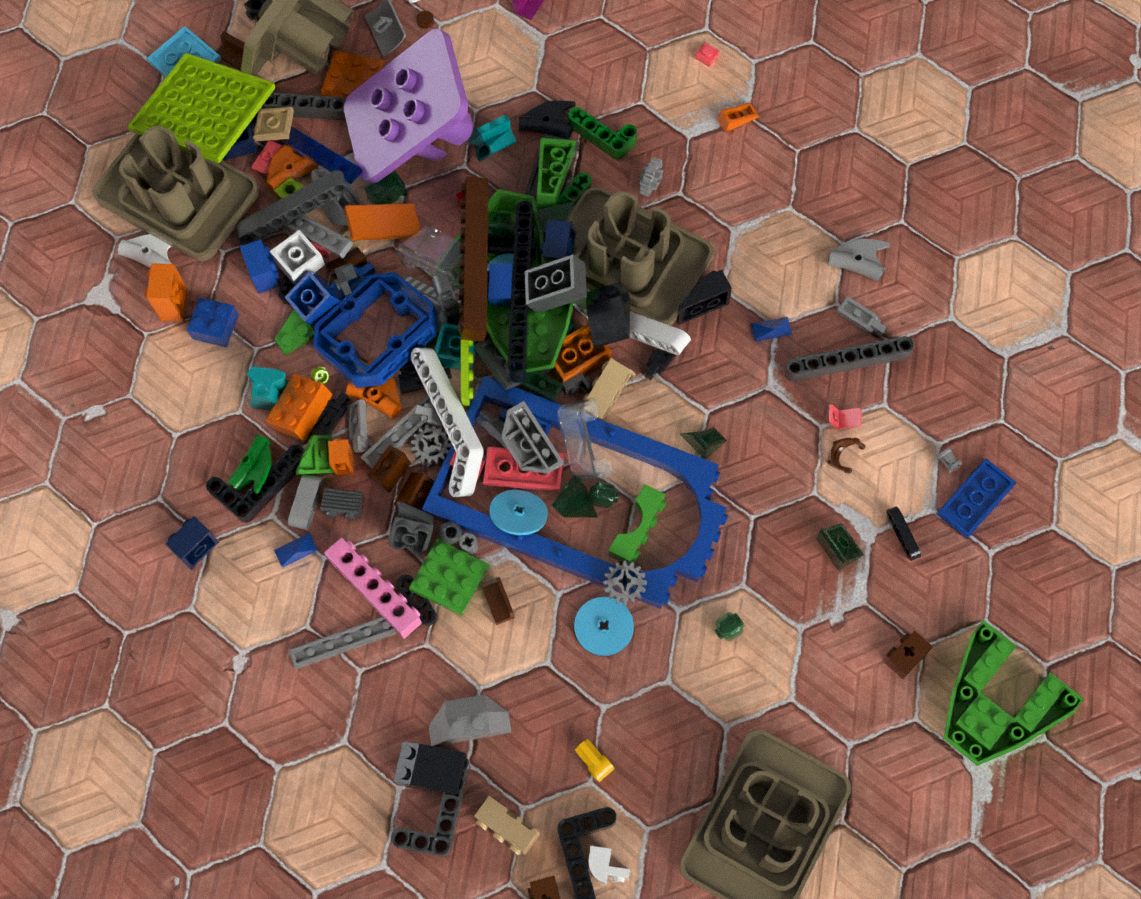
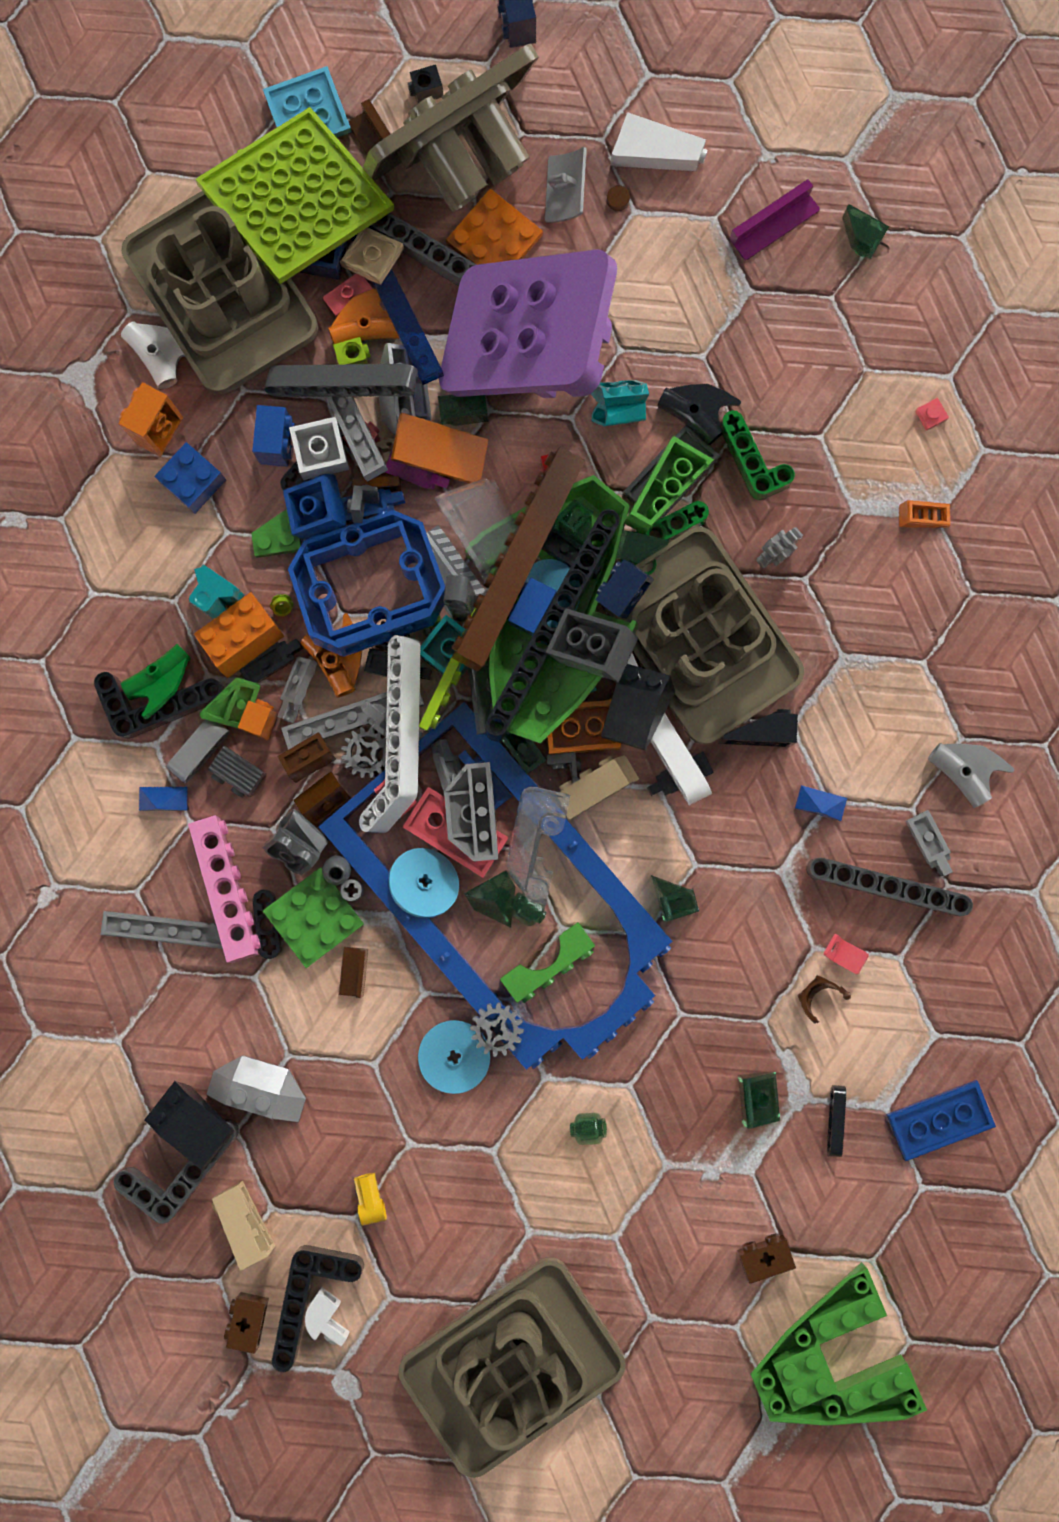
camera: 25 degrees right, 15 degrees up
dark blue brick [165,516,219,570] -> none
light grey bush [937,447,962,473] -> none
none -> magenta hinge [385,450,450,490]

